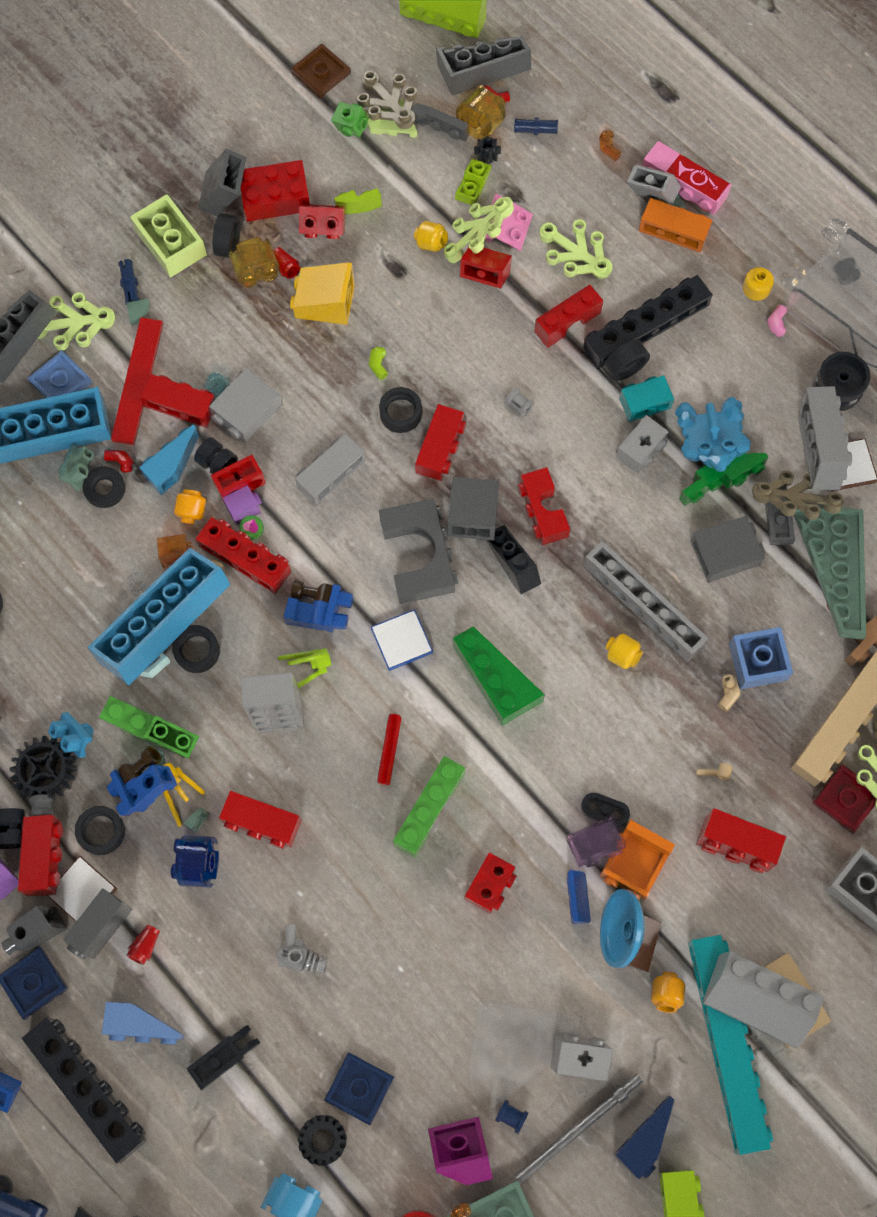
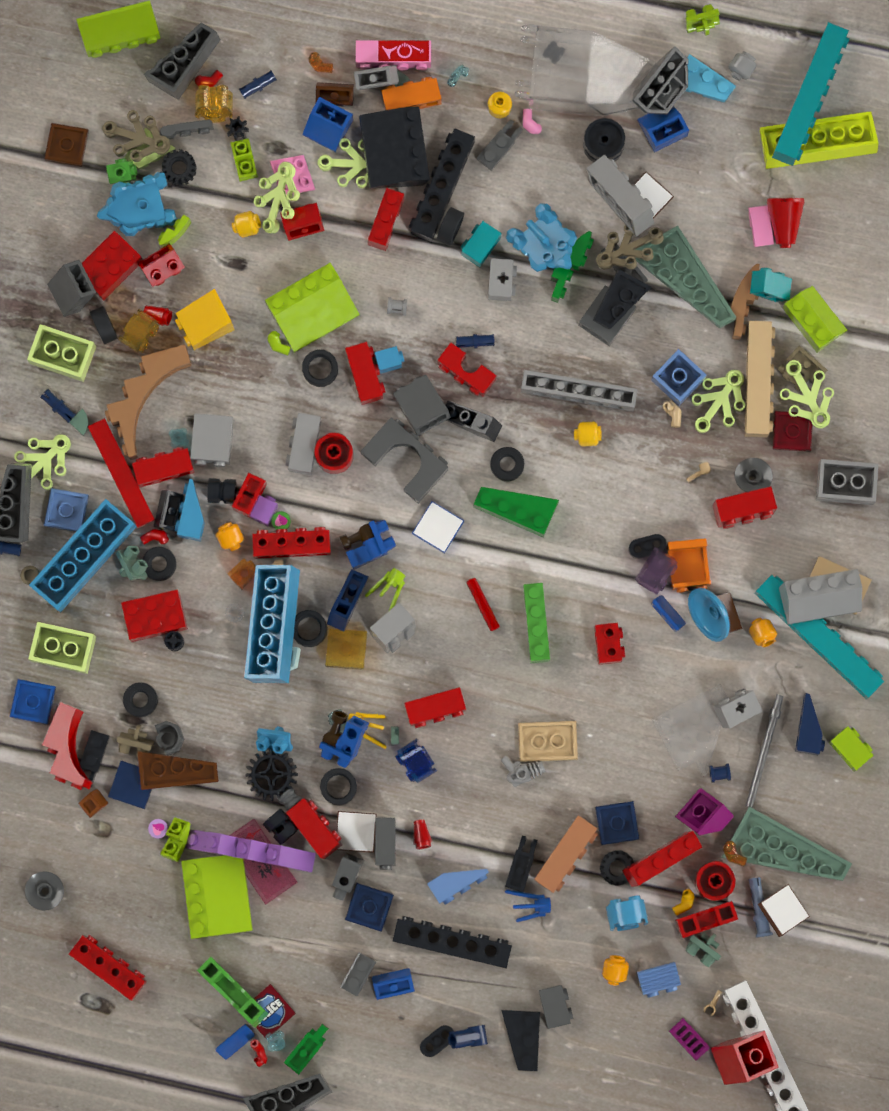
camera: 35 degrees left, 10 degrees up
bright green slope [99,696,199,759] -> none
none -> dark azure shield [97,172,177,236]
none -> medium nougat arch [105,344,192,460]
none -> red brick [121,589,188,642]
none -> black slope [154,490,184,532]
none -> black tyre [162,149,197,186]
none -> black wheel [164,631,185,652]
none -> lime slope [265,262,360,353]
none -> blue slope [302,97,353,153]
none -> red brick [314,433,354,474]
none -> reddish brown slope [315,82,354,106]
none -> clear yellow plate [325,629,368,670]
none -> dark blue slope [327,569,369,631]
none -> black slope [359,107,430,189]
none -> dark azure brick [375,346,405,374]
none -> clear light blue arm [447,65,469,87]
none -> dark blue pin [456,334,495,349]
none -> dark grey hinge [477,120,523,171]
none -> black tyre [490,447,525,481]
none -> blue plant [505,890,551,922]
none -> tan tile [518,721,578,762]
none -> nougat brick [534,815,598,893]
none -> black wing [593,269,652,329]
none -> red brick [622,830,702,887]
none -> yellowish green plant [691,370,745,433]
none -> dark grey dish [734,458,773,492]

